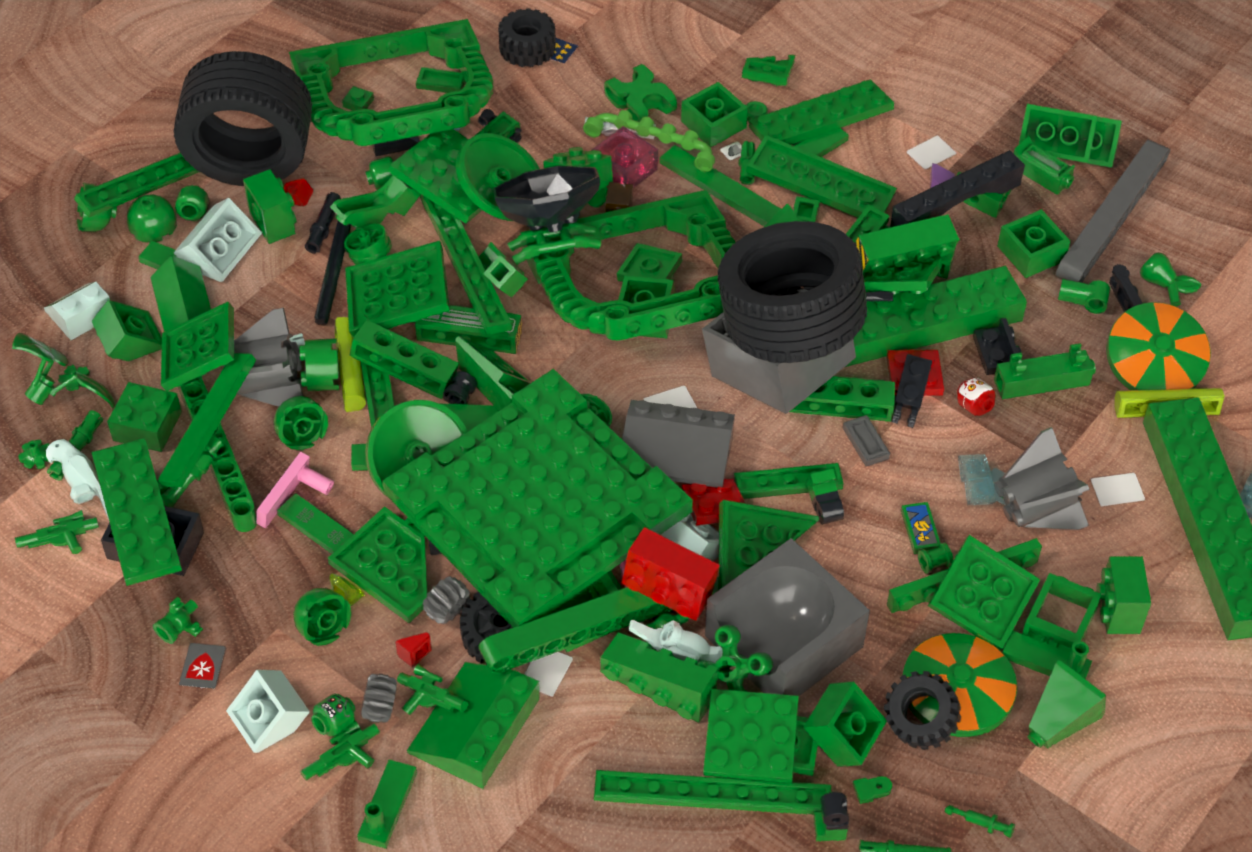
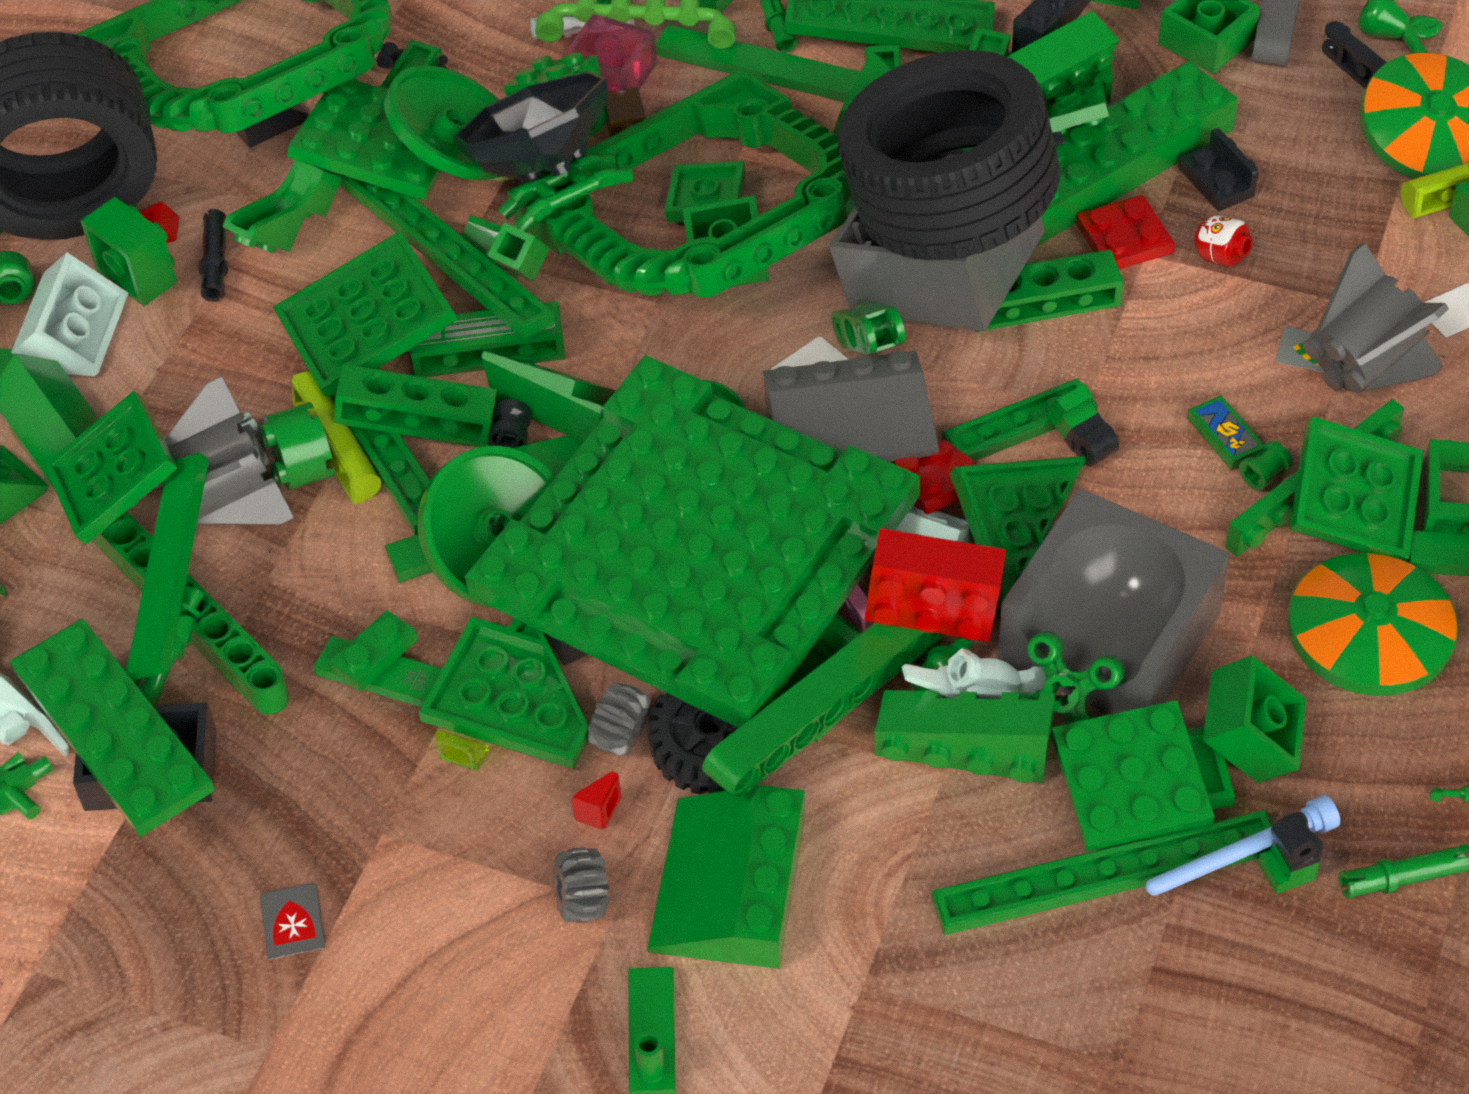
camera: 15 degrees left, 0 degrees up
green brick [107,382,182,452] -> none
green piece [153,597,203,644] -> none
light aqua slope [226,670,310,753] -> none
bright pink piece [256,452,334,529] -> none
green cylinder [273,396,328,450] -> none
green cylinder [293,588,352,646] -> none
green piece [300,721,380,781] -> none
green head [311,693,355,737] -> none
black axle [314,220,351,325] -> none
green plate [342,86,374,111] -> none
green wheel [344,223,392,265] -> none
green head [365,157,394,190] -> none
green piece [397,664,468,715] -> none
green tile [416,67,465,93] -> none
white sticker [525,652,573,697] -> none
sticker [720,142,742,160] -> none
dark grey tile [843,415,890,467] -> none
green piece [853,776,892,804] -> none
black tyre [884,671,961,750] -> none
black hinge [892,354,932,428] -> none
clear light blue slope [958,454,996,505] -> none
green brick [994,343,1096,400] -> none
green piece [1058,279,1110,314] -> none
none -> green plate [329,610,418,692]
none -> green piece [832,301,906,355]
none -> light blue piece [1145,795,1340,896]

